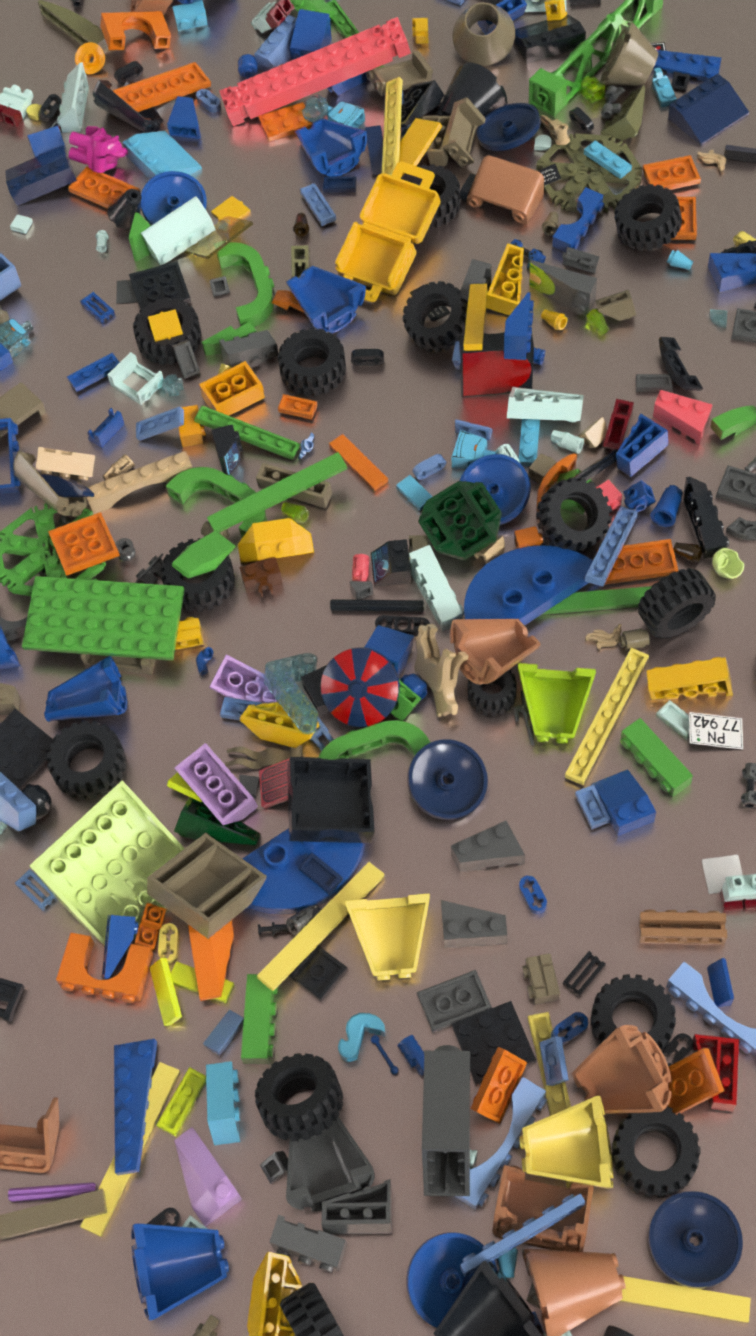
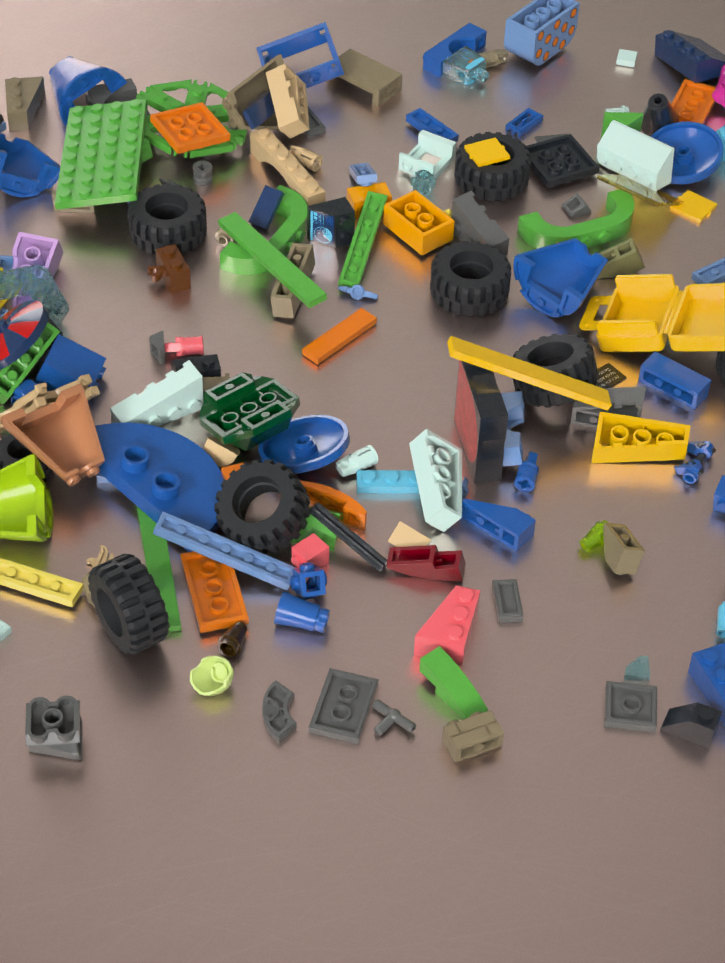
camera: 75 degrees right, 15 degrees down
blue hinge [87,408,125,448] -> none
dark grey tile [172,340,200,379] -> none
bright green piece [172,531,235,578] -> none
yellow brick [175,617,204,650] -> none
blue arm [196,647,214,675] -> none
bright green slope [202,322,257,355] -> none
yellow wedge [238,518,314,563] -> none
orange plate [278,394,317,420] -> none
clear neon green cone [282,502,309,523] -> none
dark brown cone [293,213,310,237] -> none
black axle [330,599,424,612] -> none
black beam [351,349,384,366] -> none
black beam [375,615,430,637] -> none
medium azure tile [396,475,433,511] -> none
medium blue beam [412,454,447,480] -> none
medium azure torso [451,430,496,469] -> none
medium blue slope [455,419,493,440] -> none
blue slope [504,292,534,360] -> none
dark tan brick [528,453,556,485] -> none
dark grey slope [529,260,597,316] -> none
yellow cone [541,309,567,330] -> none
light aqua hinge [551,430,584,454] -> none
dark grey hinge [562,247,600,273] -> none
blue wedge [616,413,668,477] -> none
yellow wedge [646,657,733,700] -> none
black slope [659,337,703,391] -> none
black wedge [682,477,729,559] -> none
none -> dark blue tile [248,185,284,230]
none -> blue slope [462,499,536,552]
none -> blue brick [638,352,711,410]

